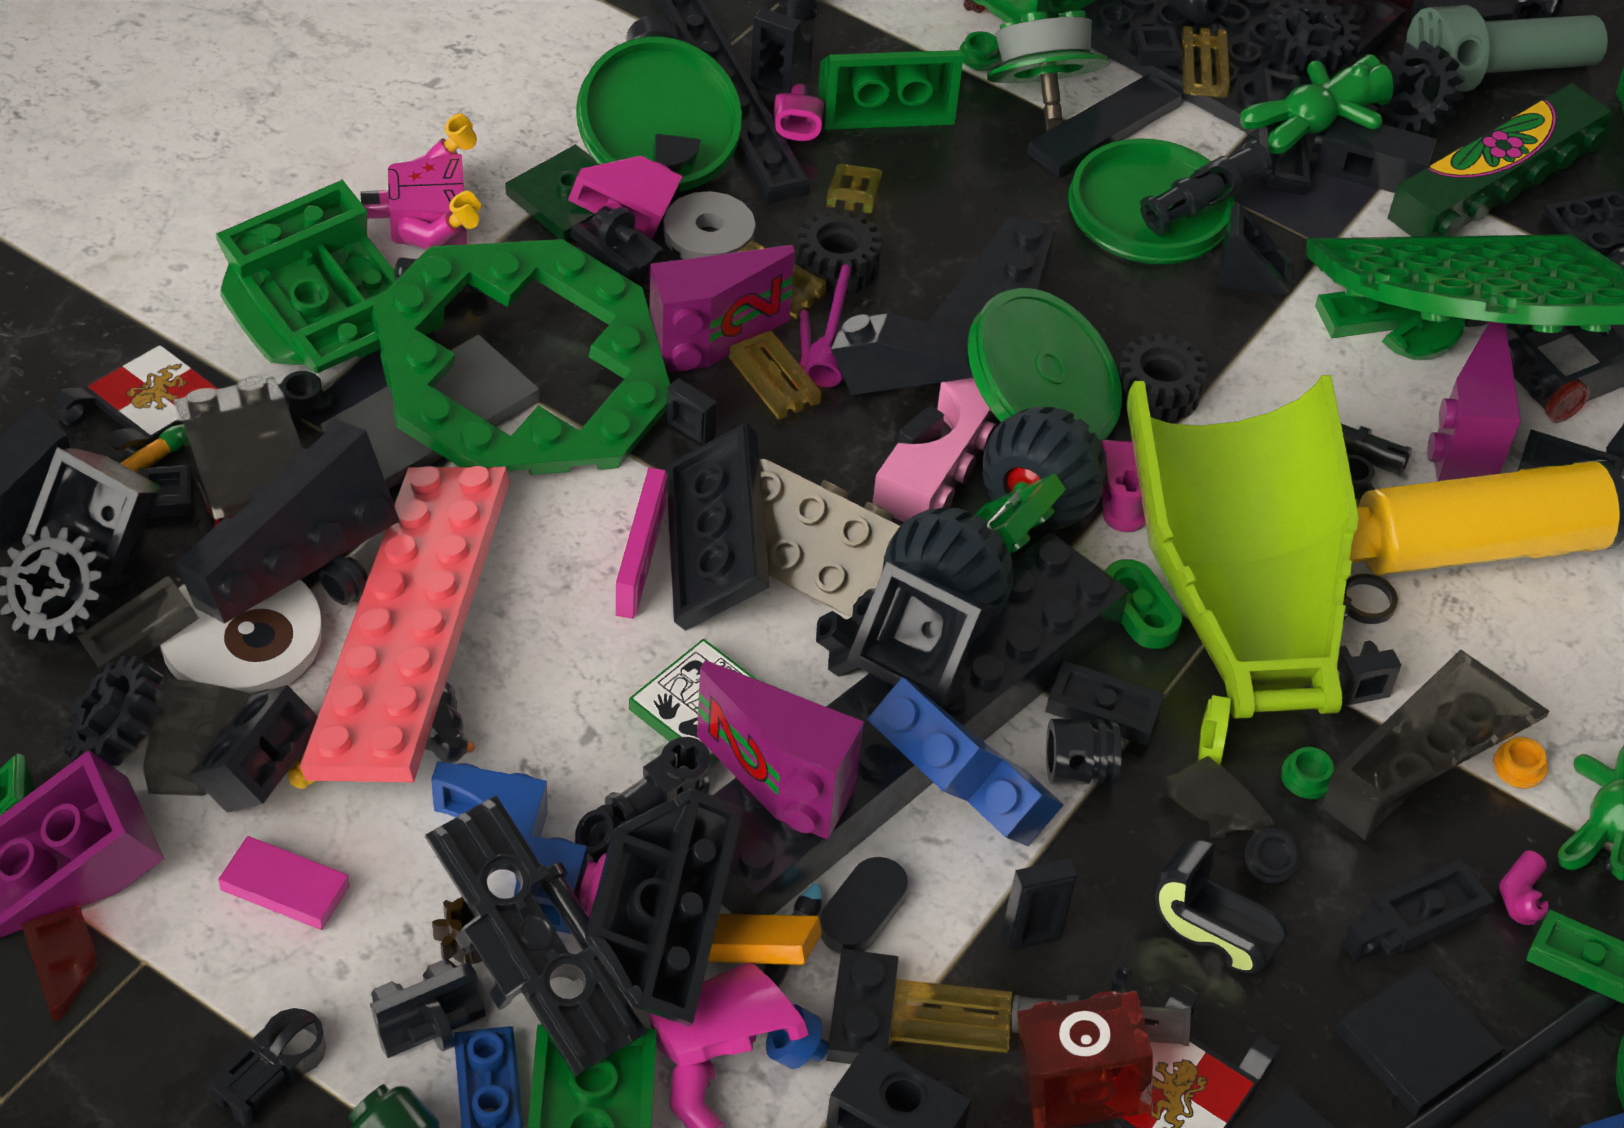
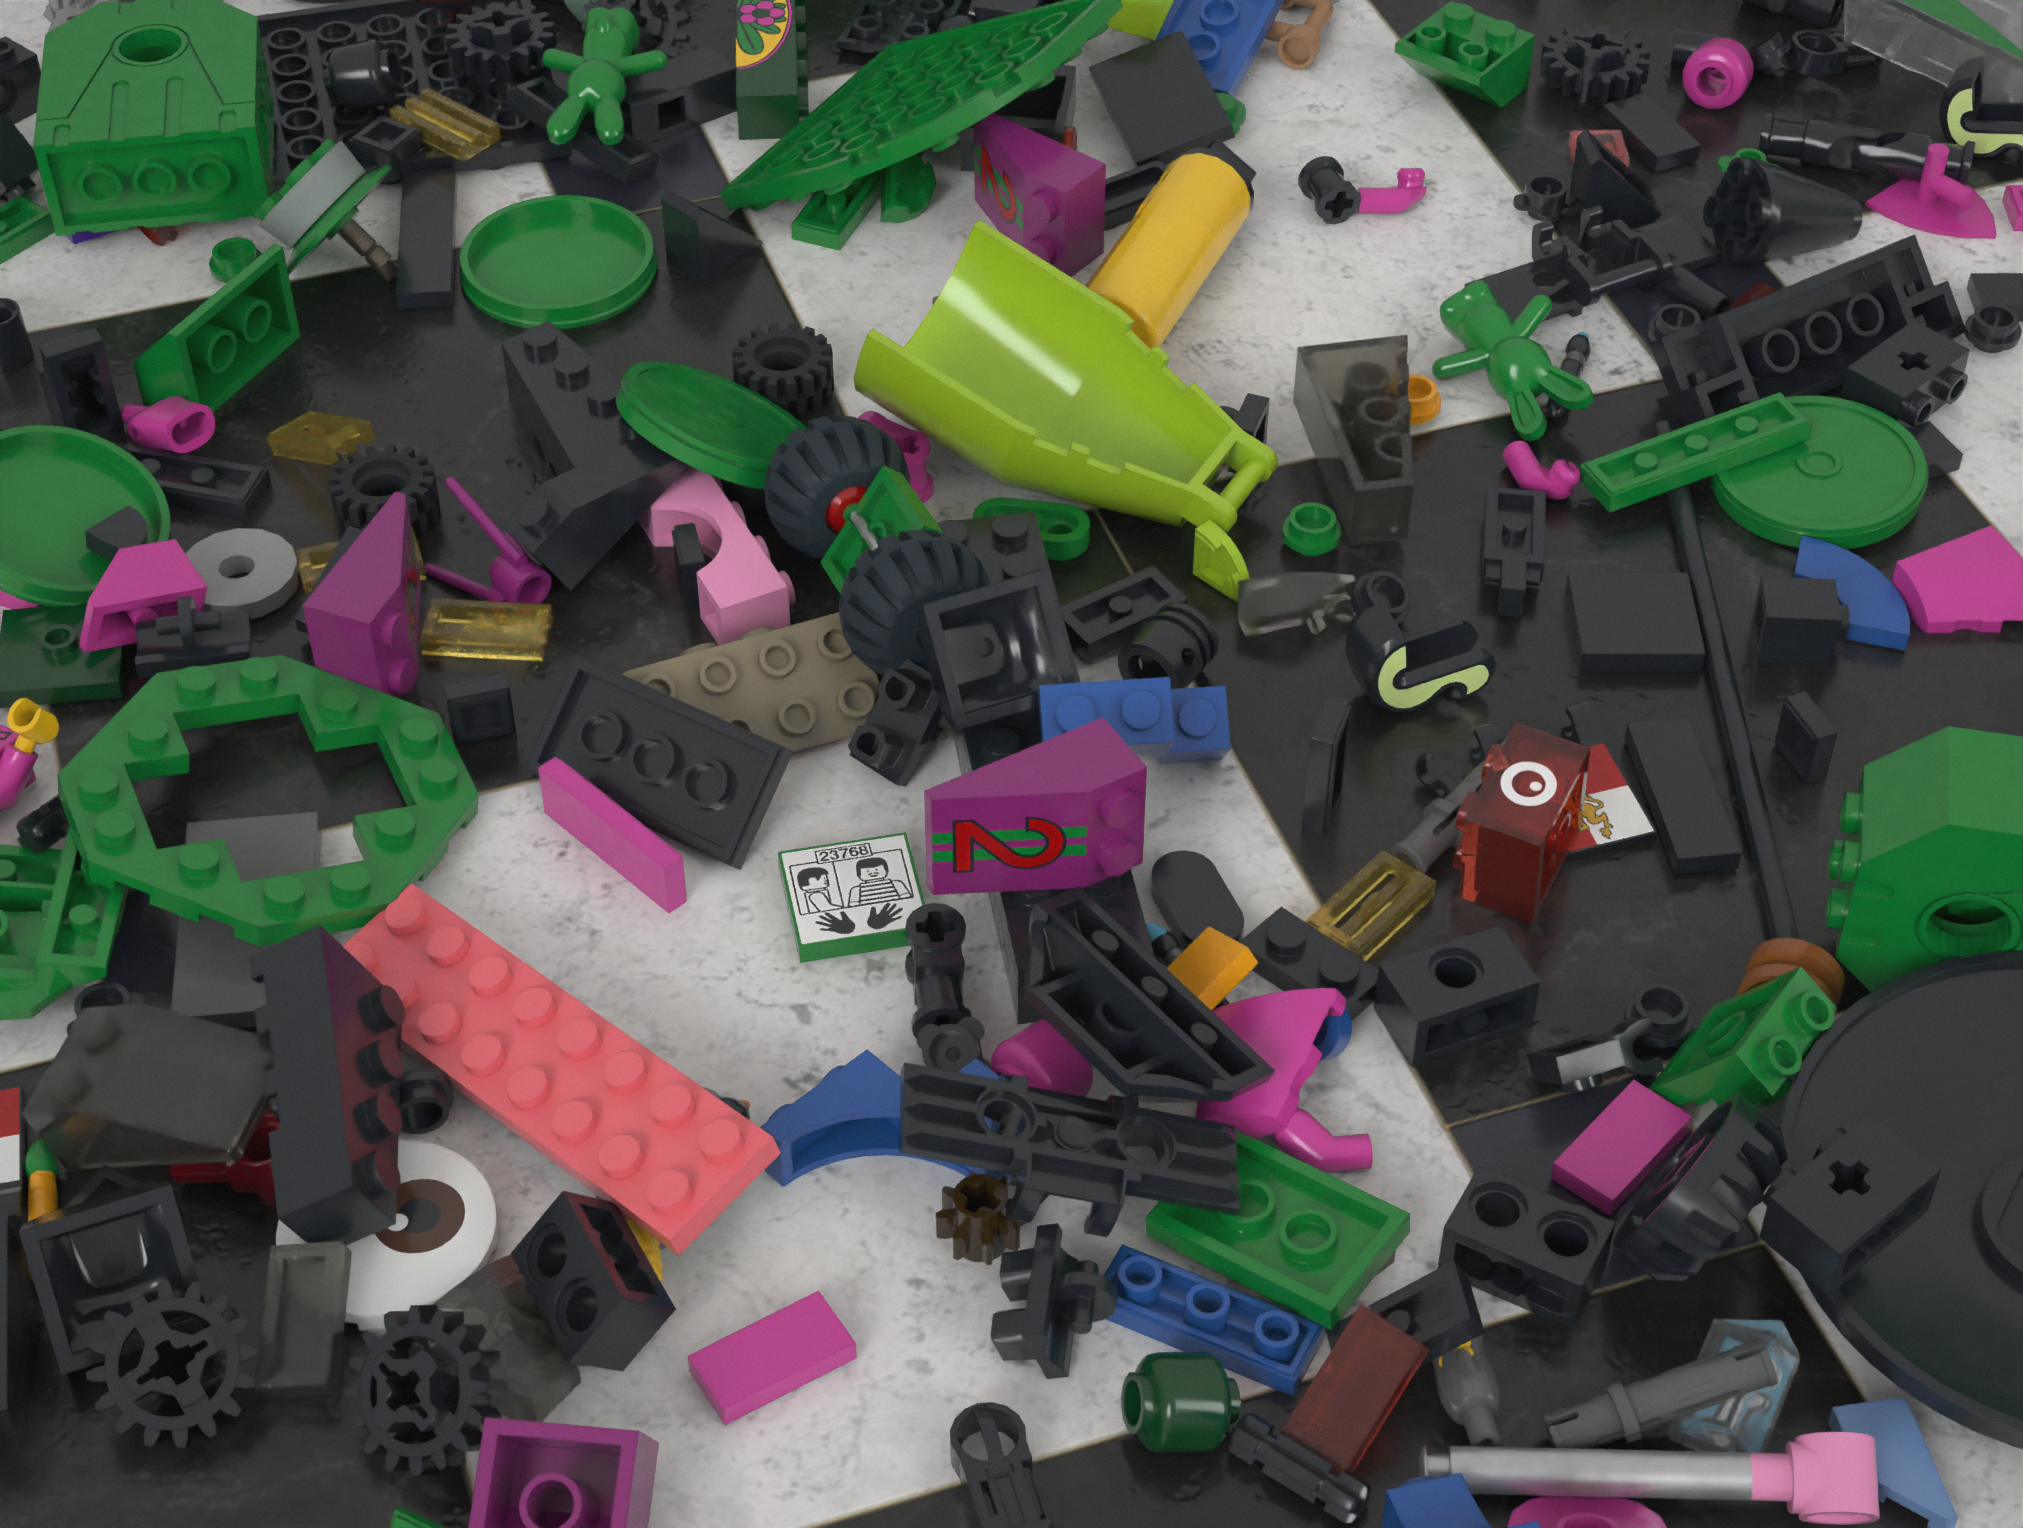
camera: 50 degrees left, 5 degrees down
black piece [1140,139,1273,235] -> none

